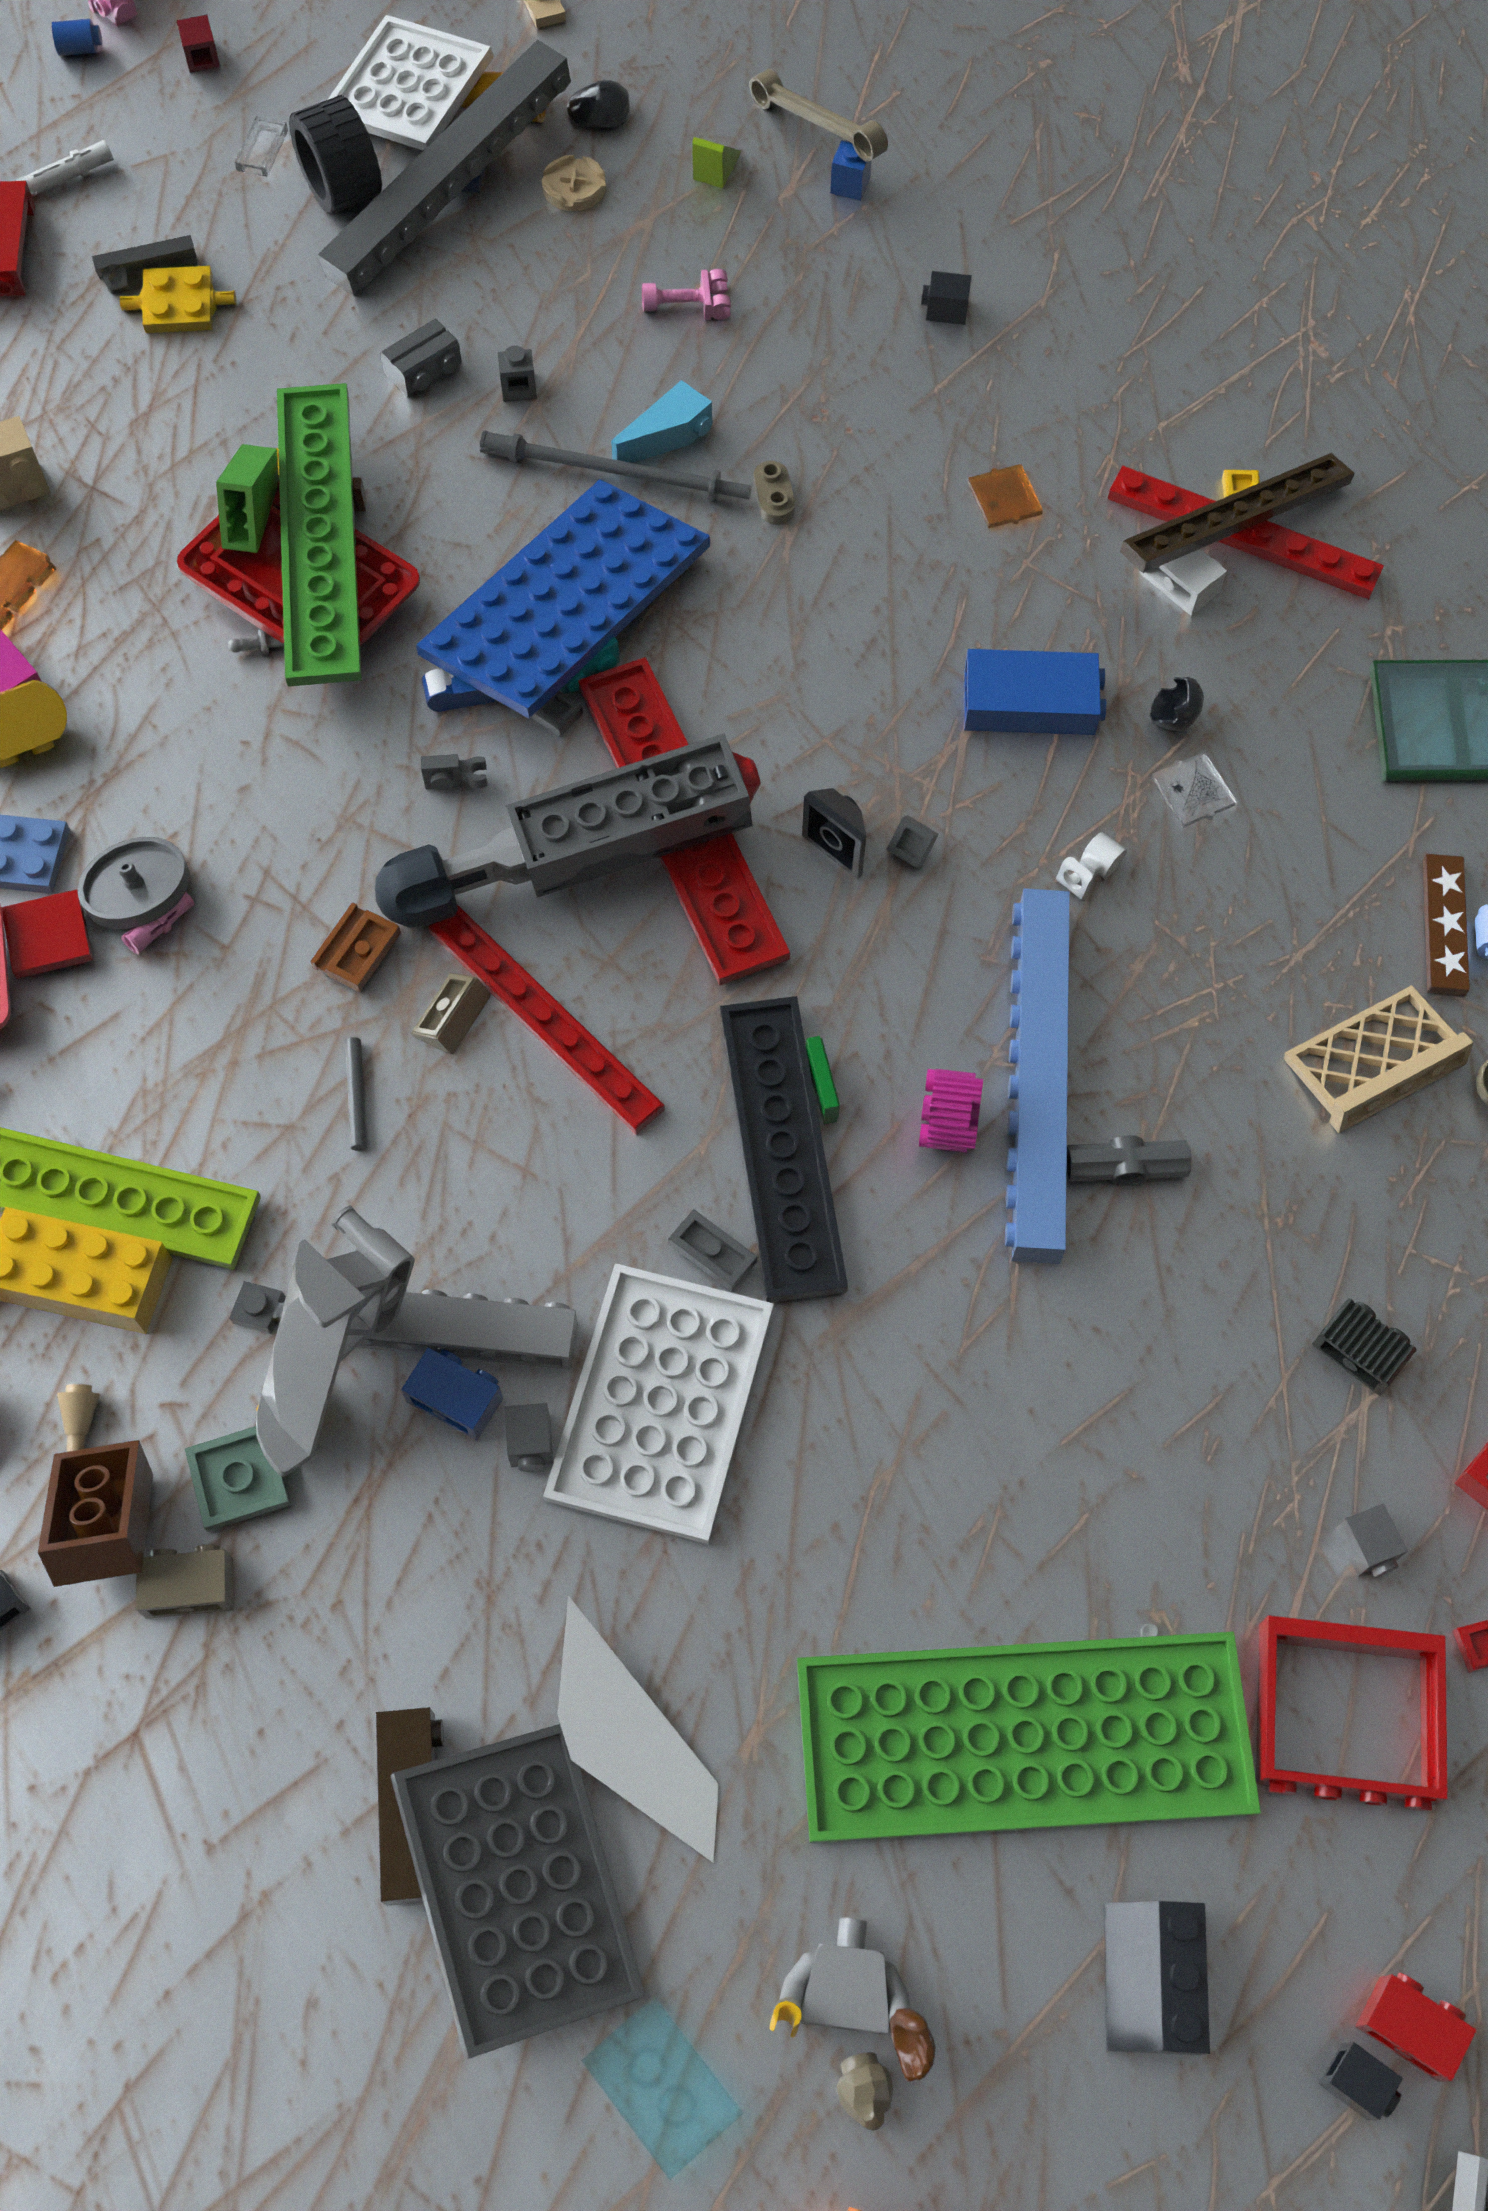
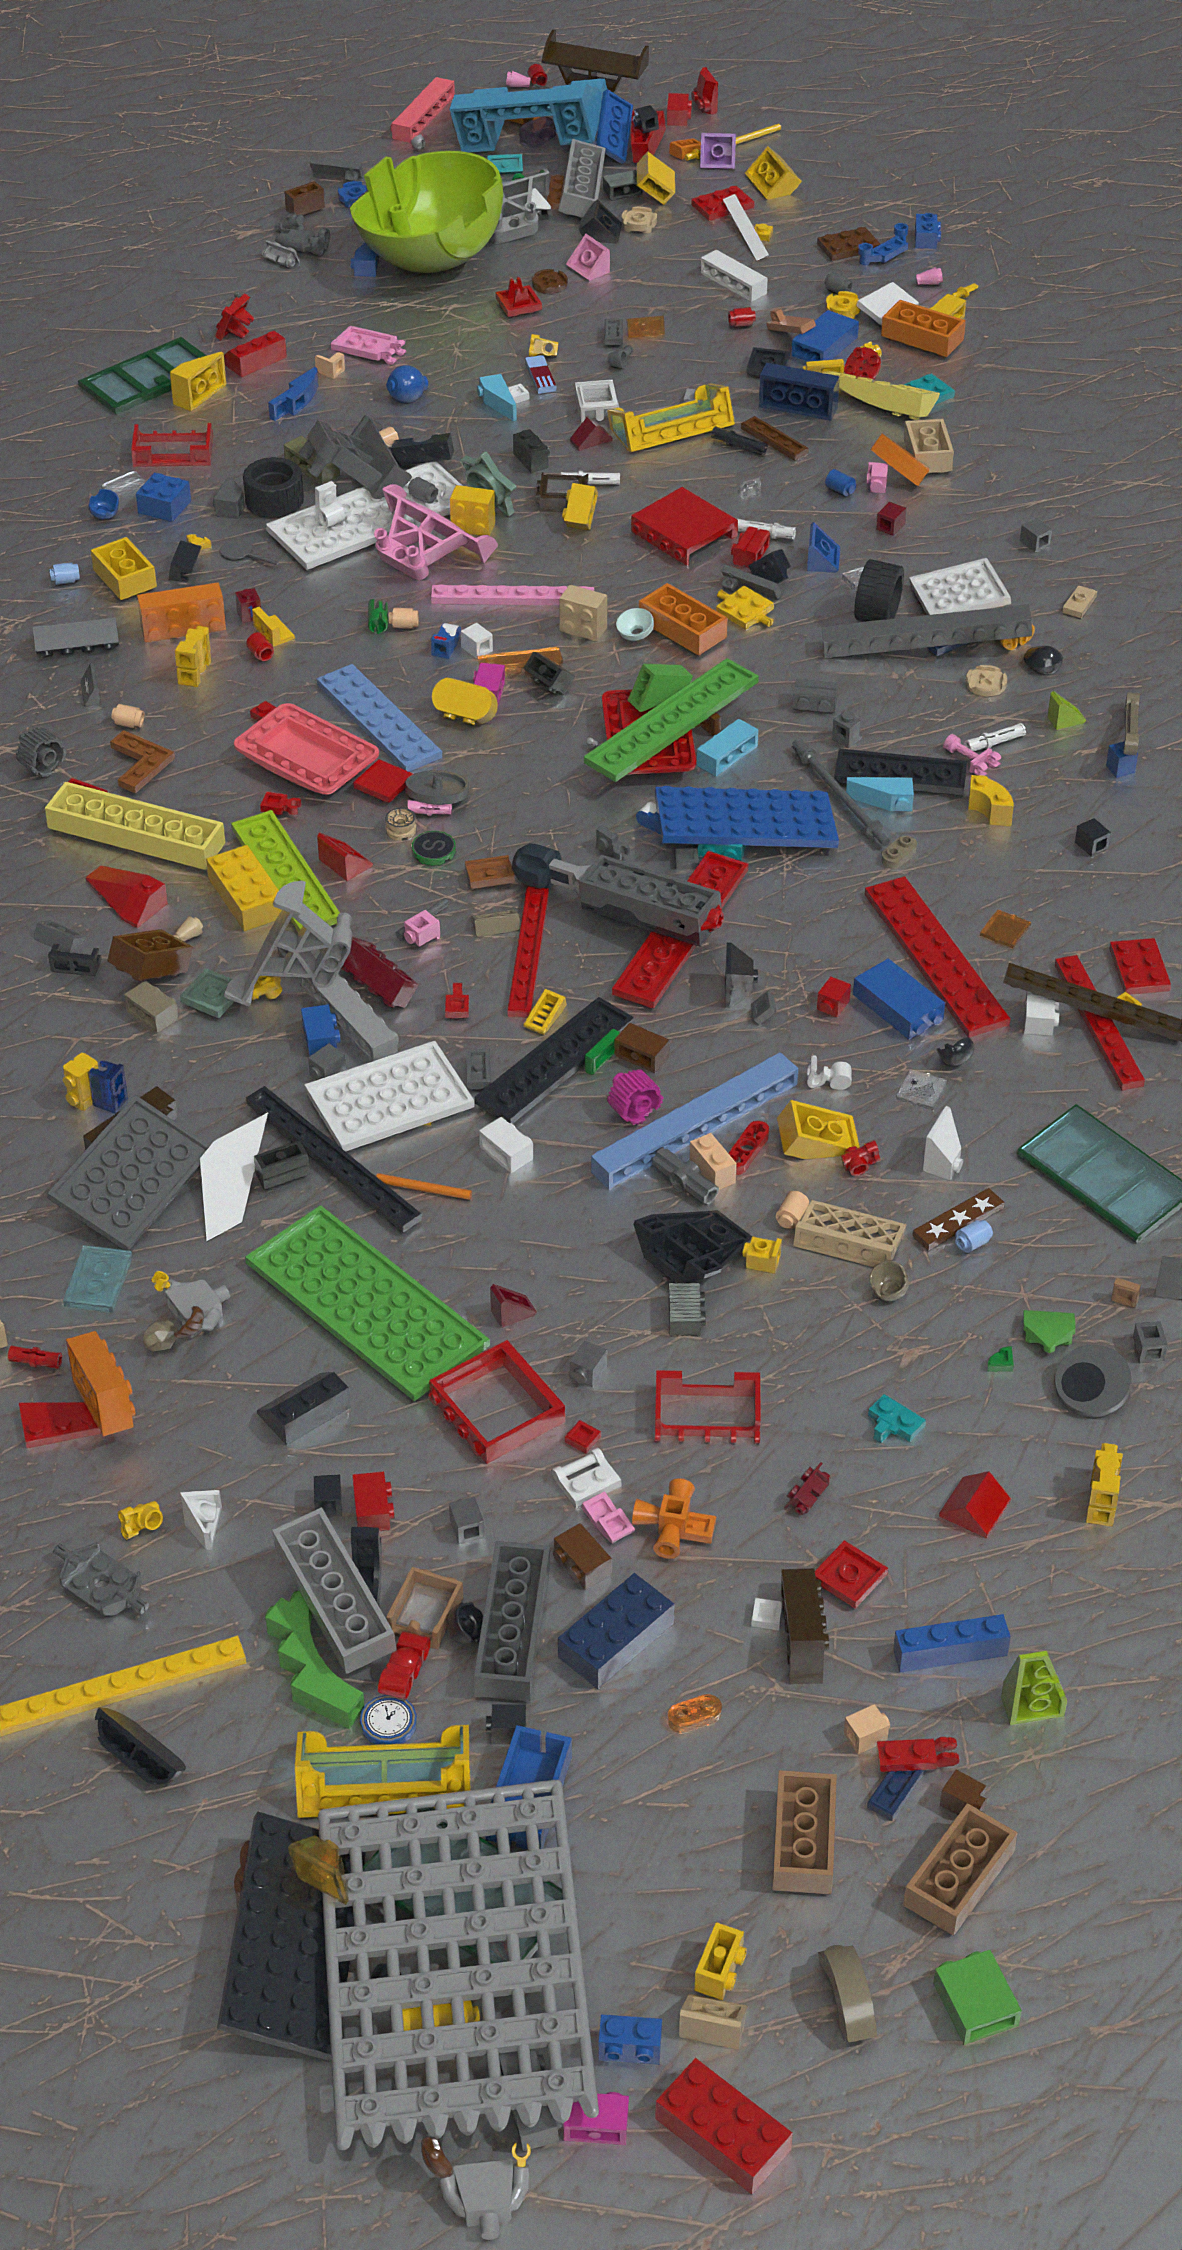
camera: 50 degrees right, 20 degrees down
none -> yellow brick [63,1052,103,1111]
none -> clear blue hinge [88,1061,128,1114]
none -> black plate [246,1086,422,1233]
none -> pearl dark grey brick [254,1141,310,1189]
none -> red slope [317,832,373,881]
none -> dark red wedge [341,936,419,1008]
none -> orange bar [376,1173,472,1200]
none -> tan wheel [385,807,417,841]
none -> bright pink brick [404,910,440,947]
none -> tile [412,831,456,866]
none -> red plate [445,983,469,1018]
none -> white piece [479,1117,533,1173]
none -> dark red slope [490,1284,537,1328]
none -> pearl dark grey brick [523,651,575,694]
none -> yellow slope [523,989,567,1035]
none -> reddish brown brick [615,1022,670,1073]
none -> light aqua piece [616,608,654,641]
none -> black wedge [633,1210,753,1283]
none -> orange brick [639,583,727,656]
none -> light nougat brick [690,1133,737,1190]
none -> medium azure brick [696,719,758,776]
none -> red beam [728,1121,769,1175]
none -> red brick [731,526,770,568]
none -> yellow brick [743,1237,782,1274]
none -> black brick [748,549,791,584]
none -> light nougat brick [775,1191,809,1229]
none -> yellow slope [777,1100,860,1159]
none -> blue slope [807,522,840,573]
none -> red brick [817,976,851,1017]
none -> black plate [834,748,968,795]
none -> red plate [841,1140,881,1176]
none -> red plate [865,876,1011,1037]
none -> white slope [923,1106,963,1180]
none -> white pin [964,723,1026,751]
none -> yellow brick [968,775,1014,826]
none -> red plate [1109,938,1171,995]

